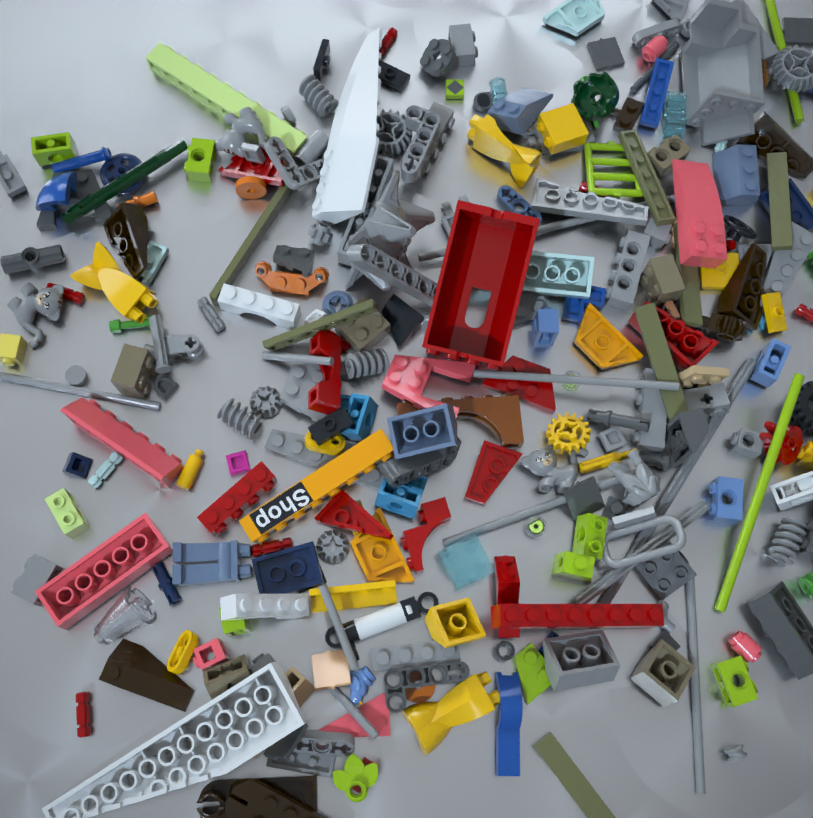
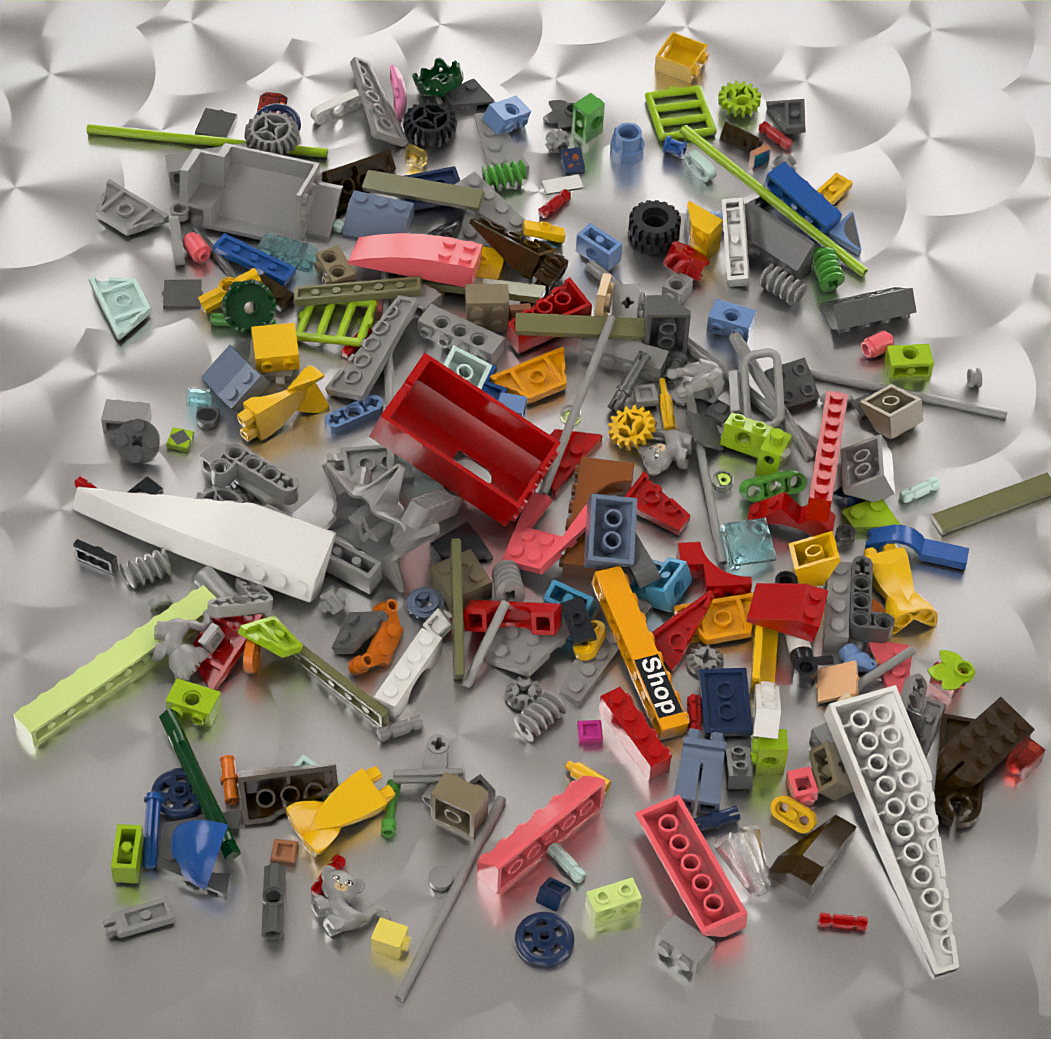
camera: 75 degrees left, 20 degrees down
light grey bar [319,584,359,670] -> none
lime piece [714,373,805,613] -> none
none -> yellow piece [198,268,263,314]
none -> lime wing [238,615,303,658]
none -> nougat tile [270,839,299,867]
none -> dark blue plate [514,912,575,967]
none -> dark grey plate [725,746,753,789]
none -> bright green beam [739,470,807,502]
none -> red slope [746,583,829,642]
none -> light aqua axle [899,477,940,503]

